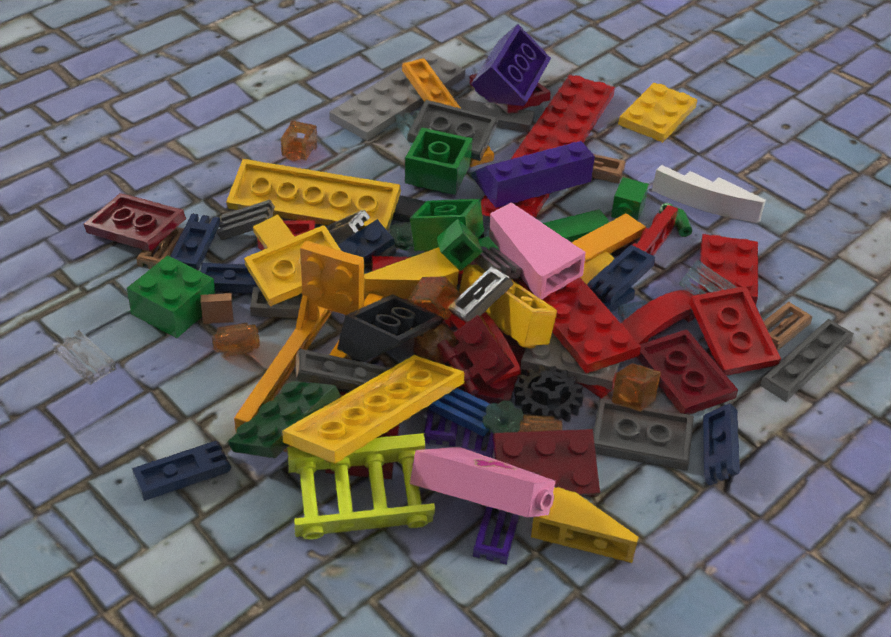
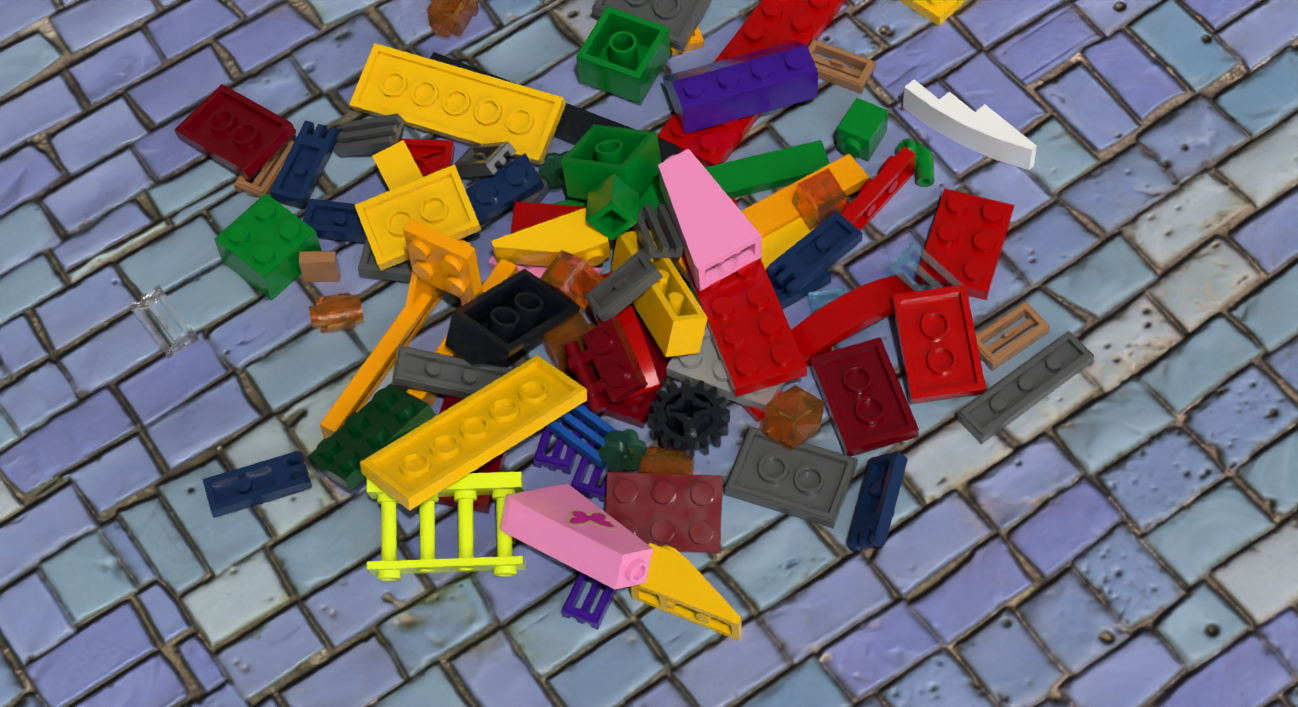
camera: 15 degrees right, 15 degrees up
none -> clear orange brick [791,168,848,230]

